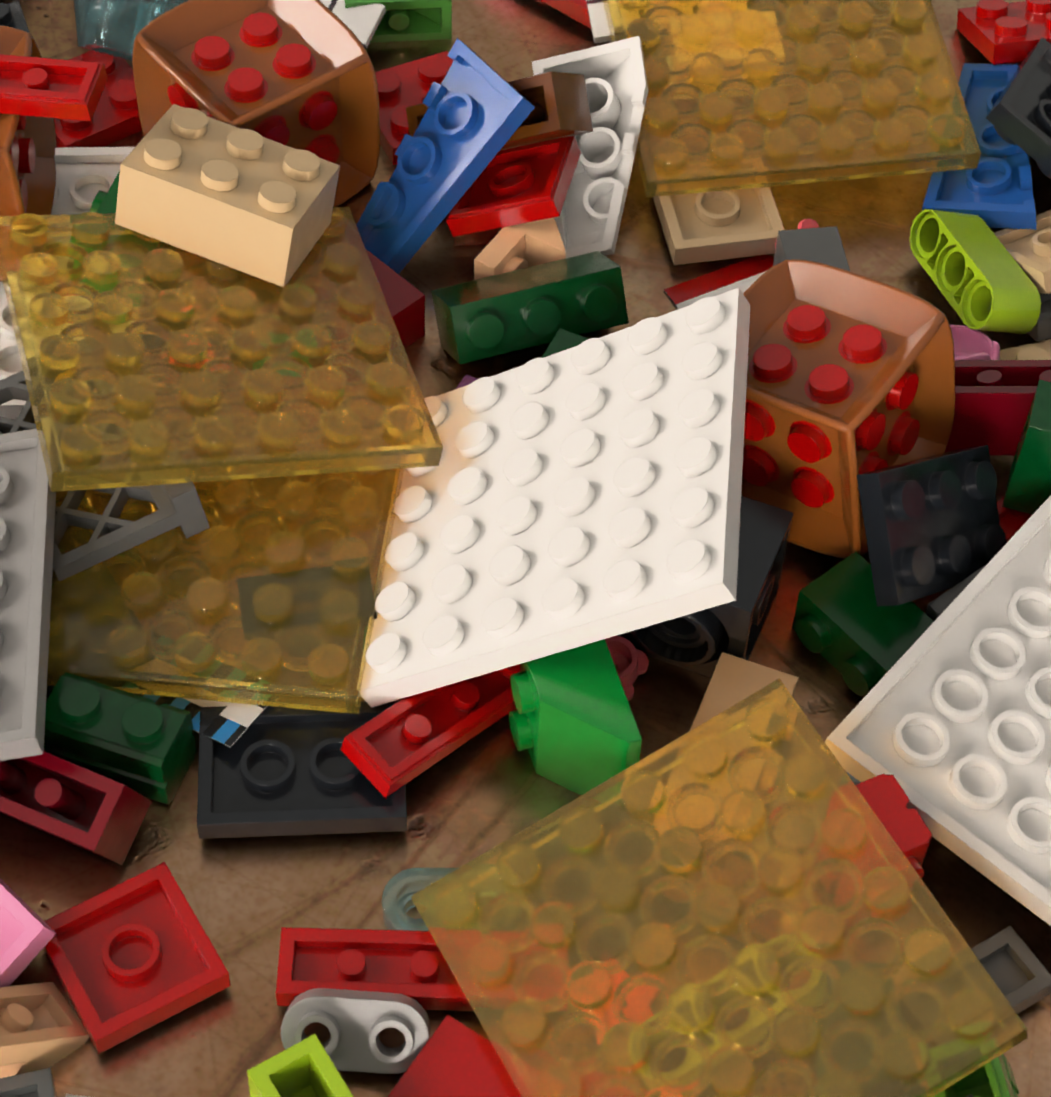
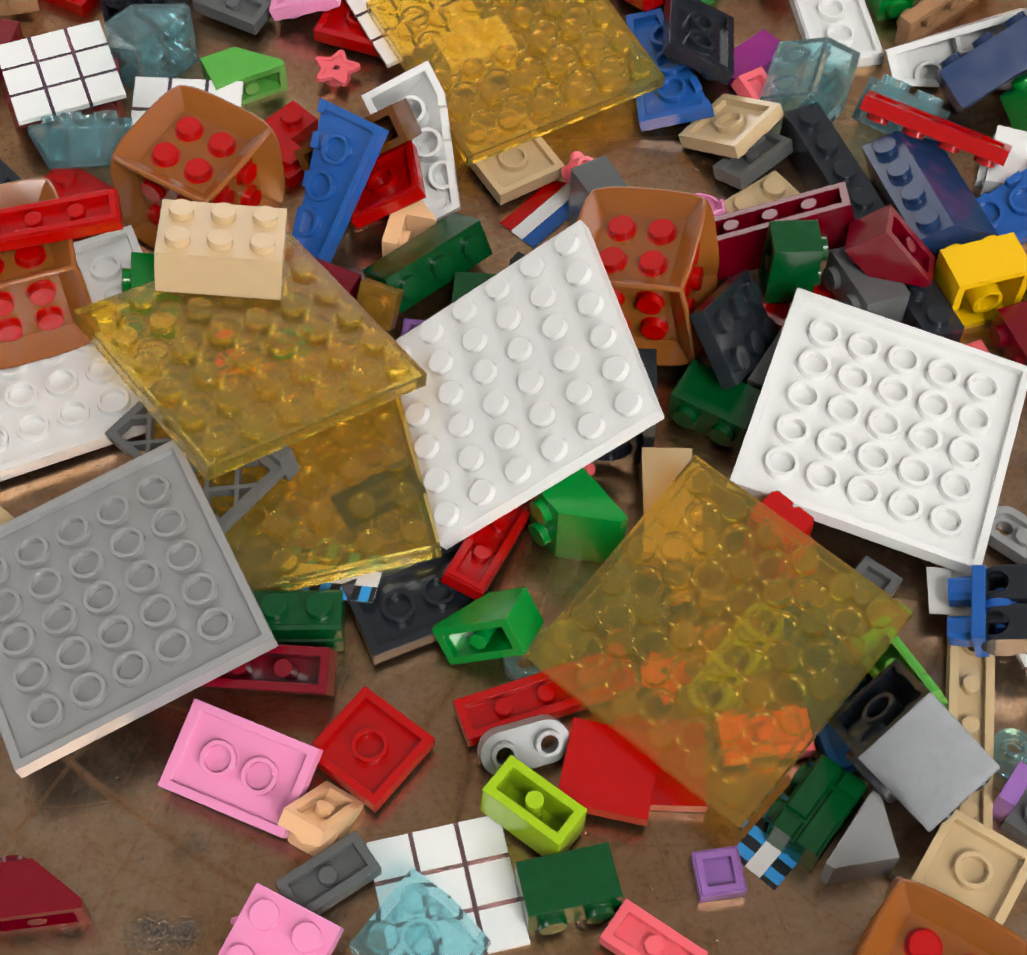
camera: 20 degrees left, 5 degrees up
lime beam [910,209,1041,334] -> none
none -> coral plate [315,49,361,87]
none -> pearl gold plate [353,278,404,355]
none -> green slope [432,586,544,665]

